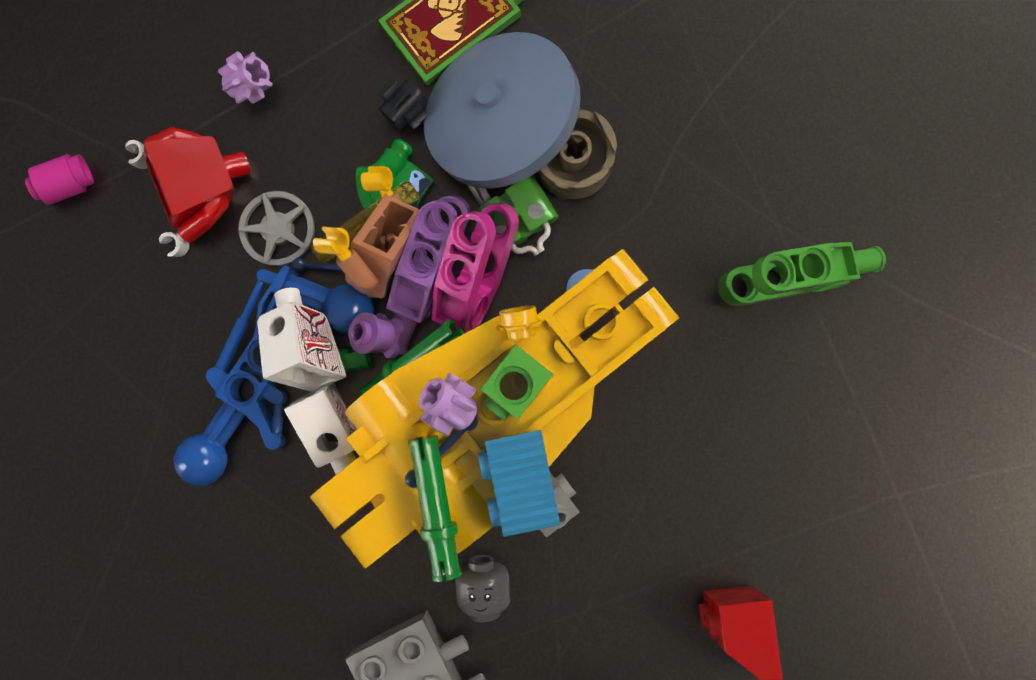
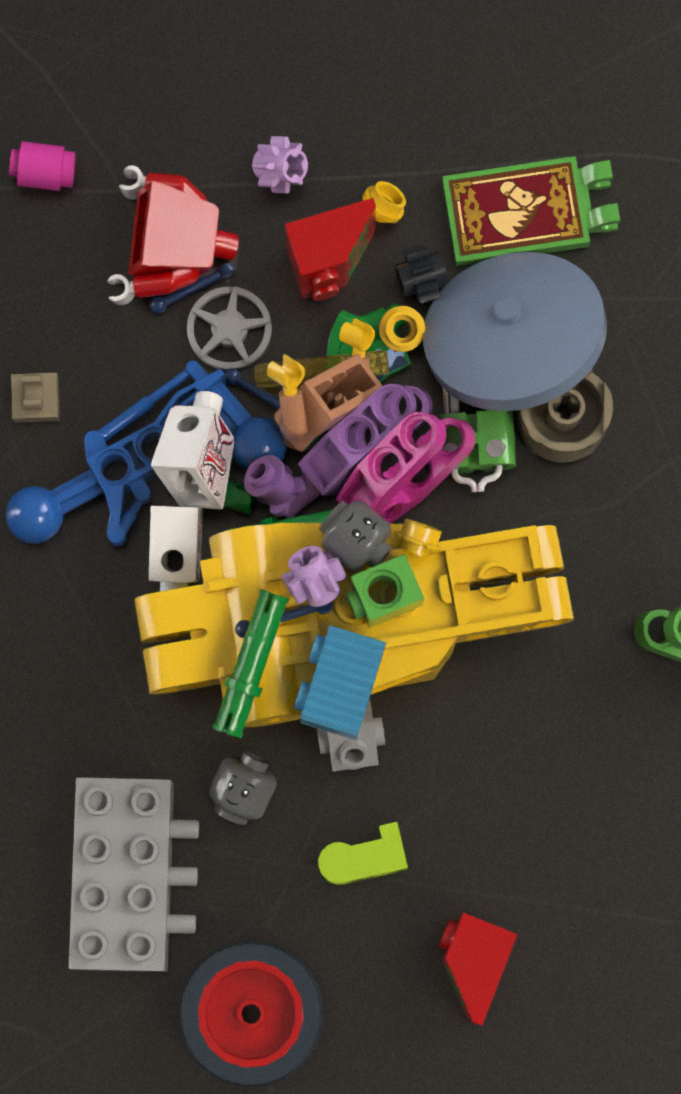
camera: 20 degrees right, 5 degrees down
none -> dark tan tile [11,373,60,423]
none -> dark blue hinge [149,262,237,314]
none -> red slope [285,198,376,301]
none -> lime leg [318,822,408,885]
none -> dark grey head [319,500,392,572]
none -> yellow plate [362,181,406,223]
none -> yellow plate [379,306,425,352]

